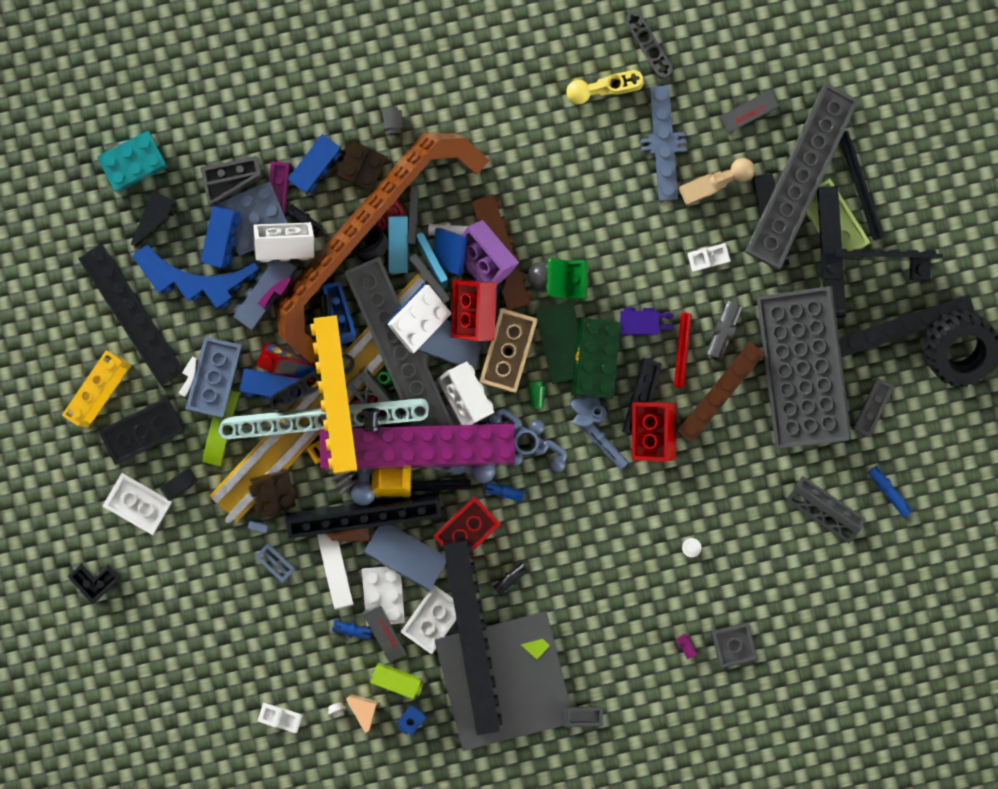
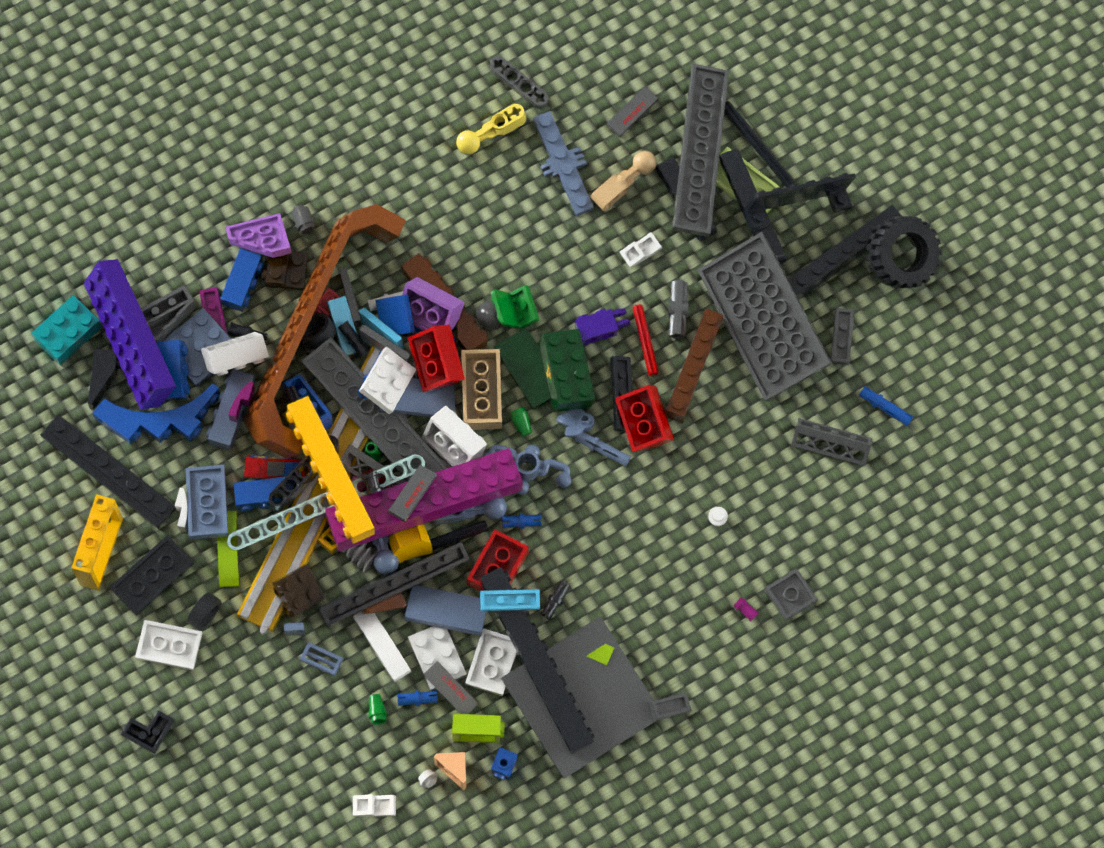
camera: 25 degrees left, 15 degrees down
none -> dark purple brick [84,259,176,410]
none -> medium lavender plate [225,213,292,258]
none -> black pin [337,320,370,358]
none -> green cone [368,694,388,725]
none -> dark grey tile [388,465,437,522]
none -> medium azure tile [480,589,540,612]

